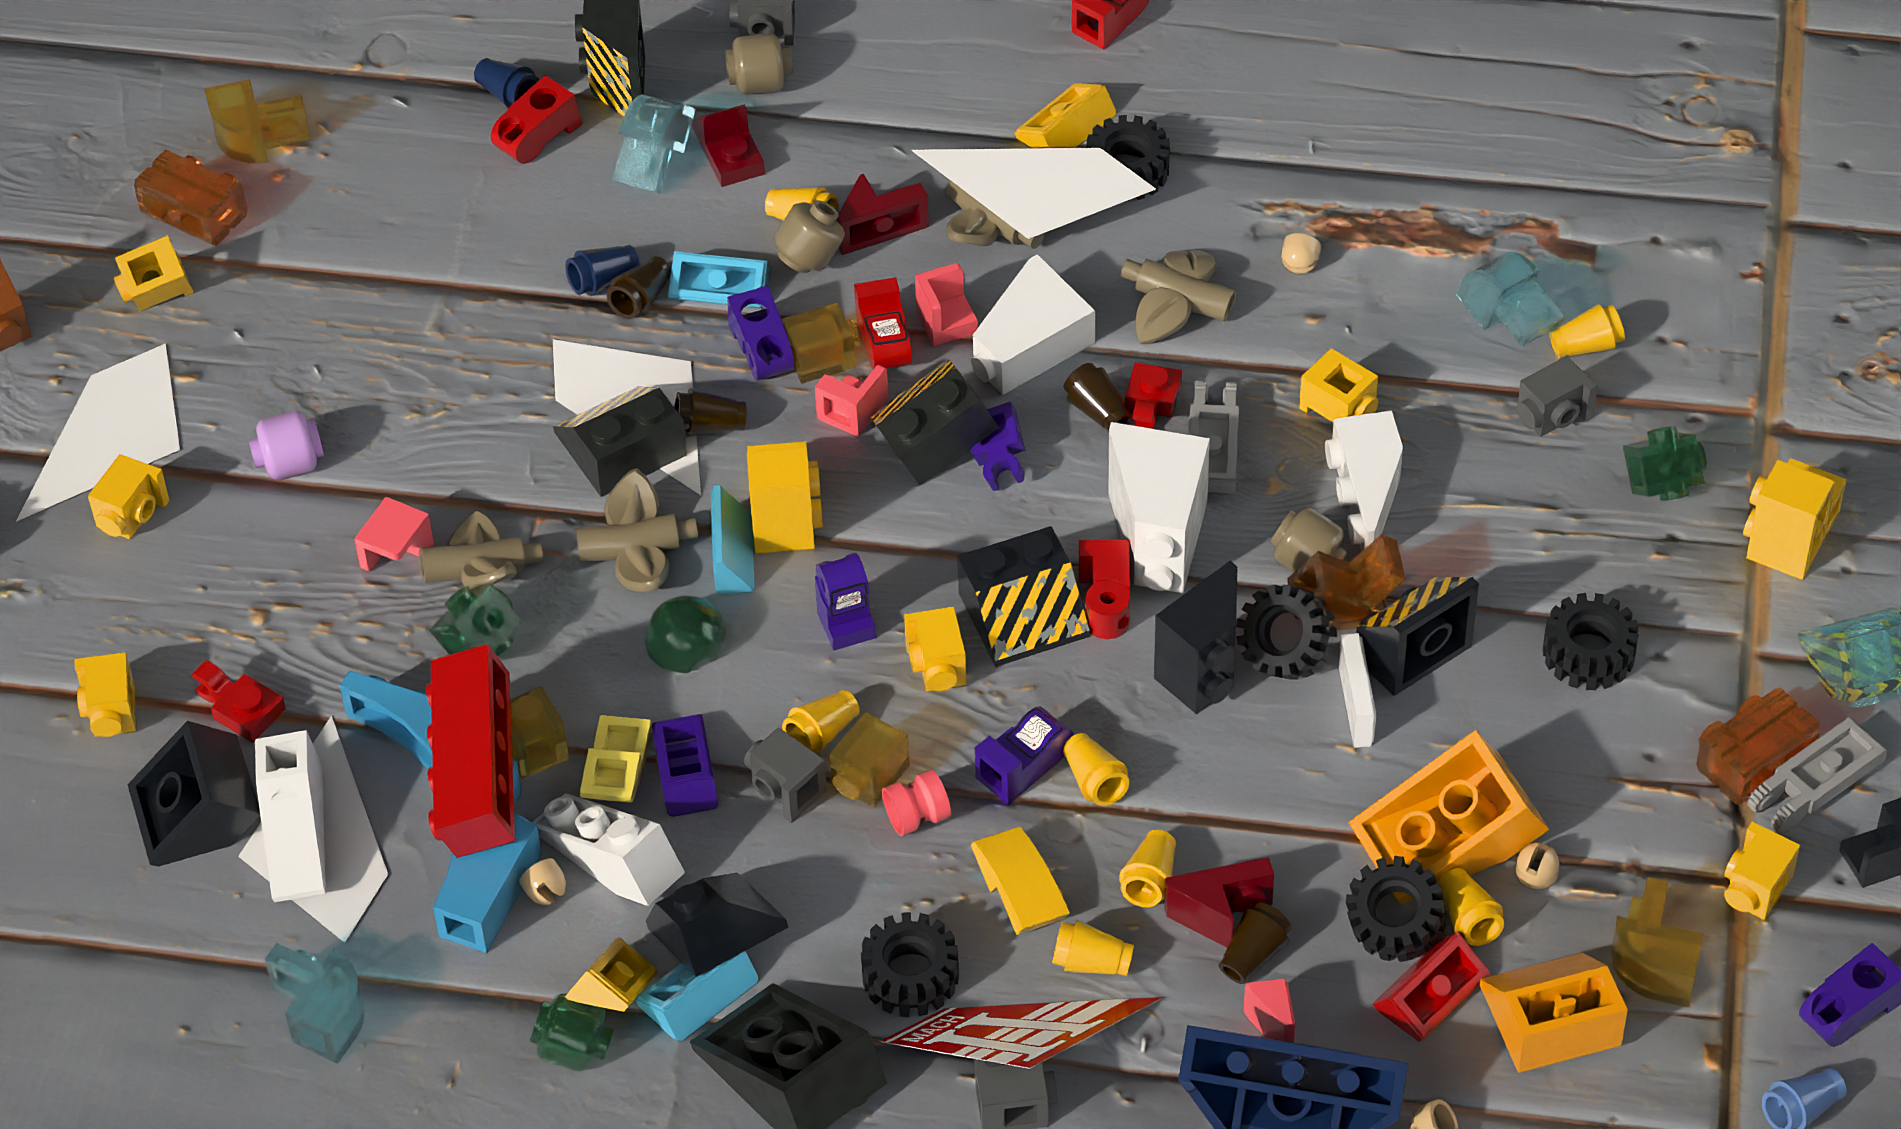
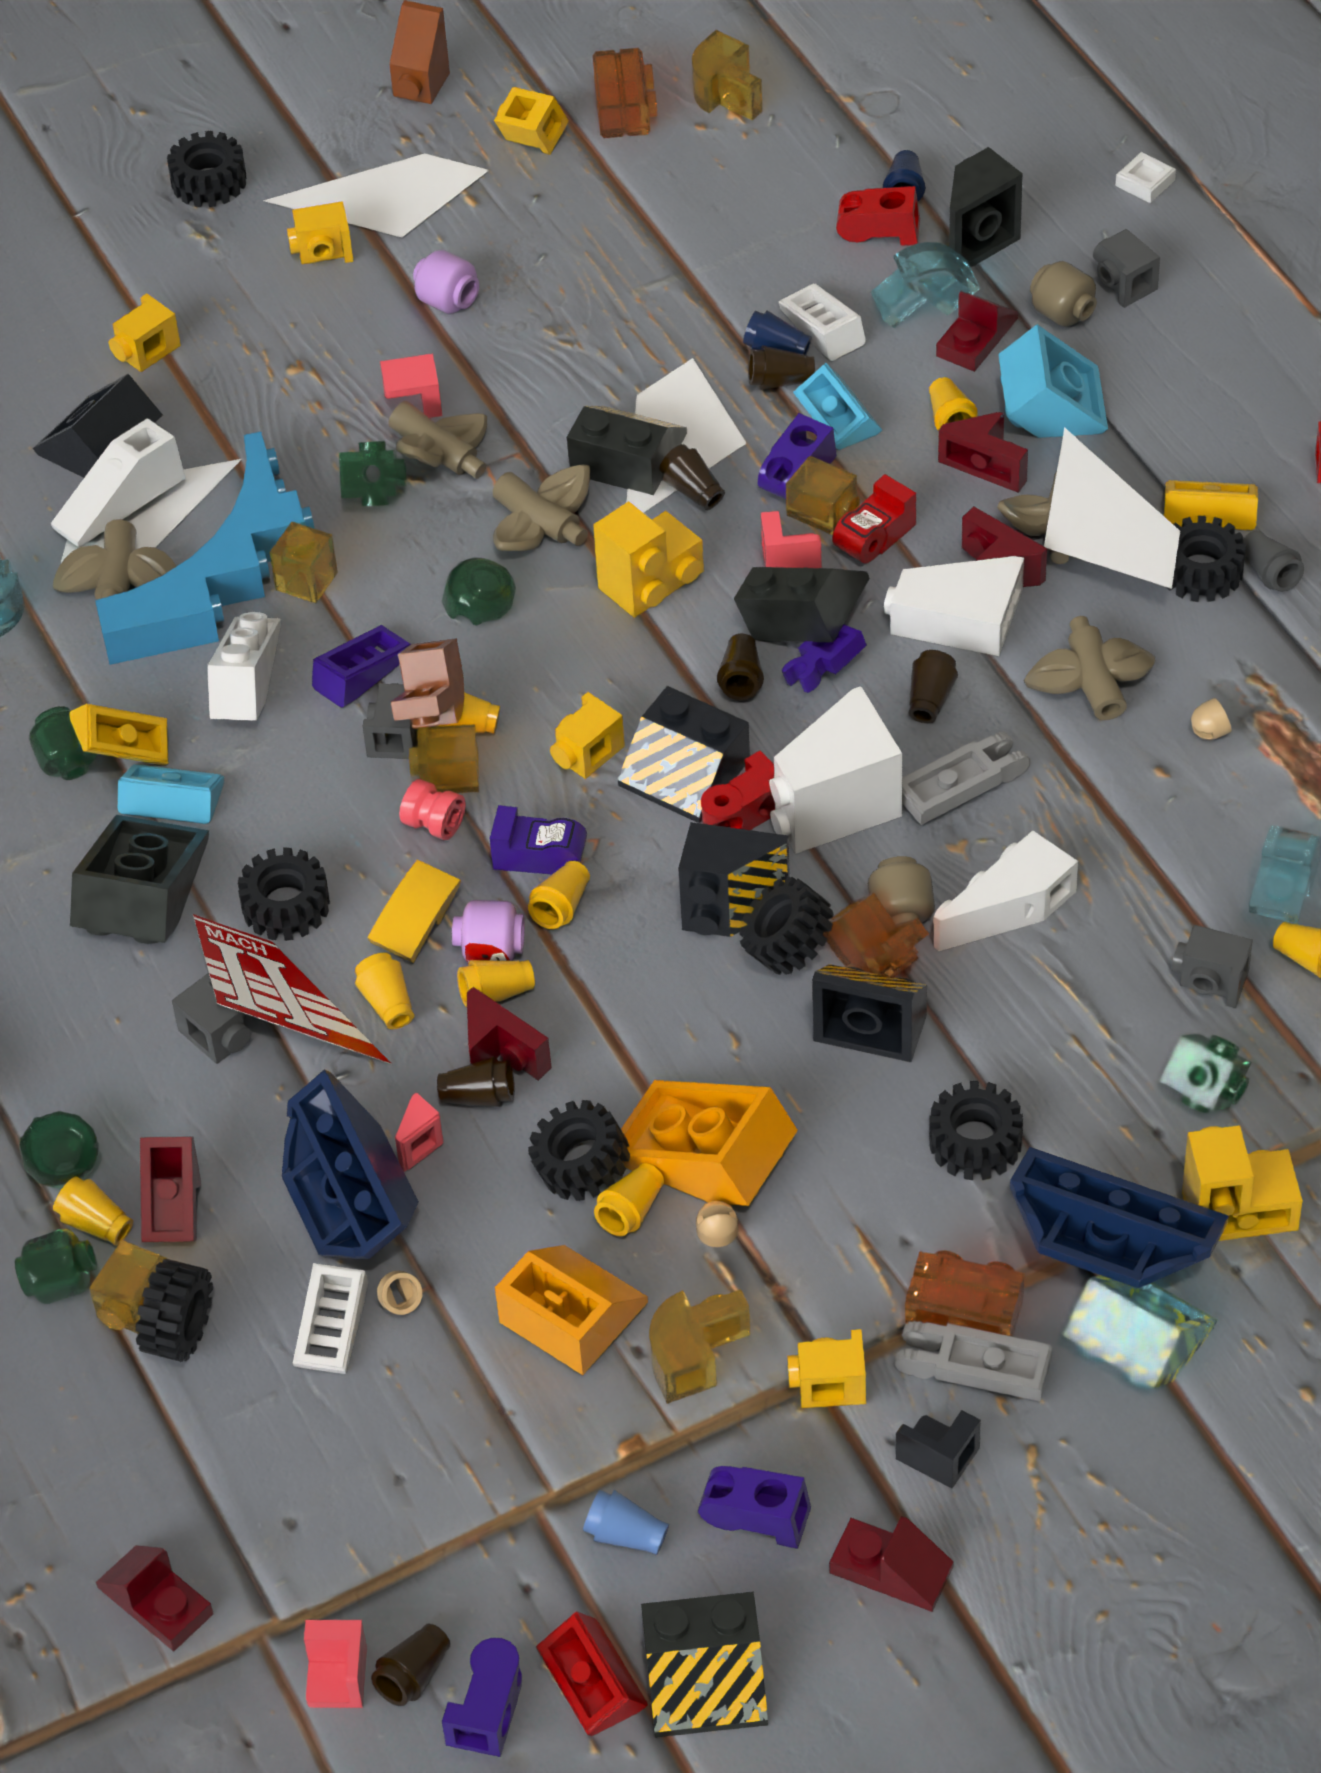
camera: 55 degrees right, 0 degrees up
red plate [192,660,286,743] -> none
red brick [426,644,515,858] -> none
tan hinge [519,858,567,905] -> none
light yellow slope [580,715,652,803] -> none
black slope [646,872,789,977] -> none
medium azure slope [711,485,755,594] -> none
dark tan head [774,200,845,273] -> none
dark purple leg [815,552,877,651] -> none
coral panel [915,263,978,347] -> none
red plate [1125,362,1182,429] -> none
yellow brick [1299,348,1379,422] -> none
white tile [1339,633,1376,748] -> none
red slope [1372,932,1491,1042] -> none
none -> dark tan plant [53,519,177,600]
none -> brick [391,638,464,729]
none -> lavender head [452,900,525,963]
none -> dark brown cone [717,633,764,700]
none -> white slope [779,283,866,361]
none -> dark red slope [962,506,1047,587]
none -> medium azure slope [998,324,1108,438]
none -> dark blue wedge [1009,1147,1229,1288]
none -> dark grey cone [1243,530,1304,592]

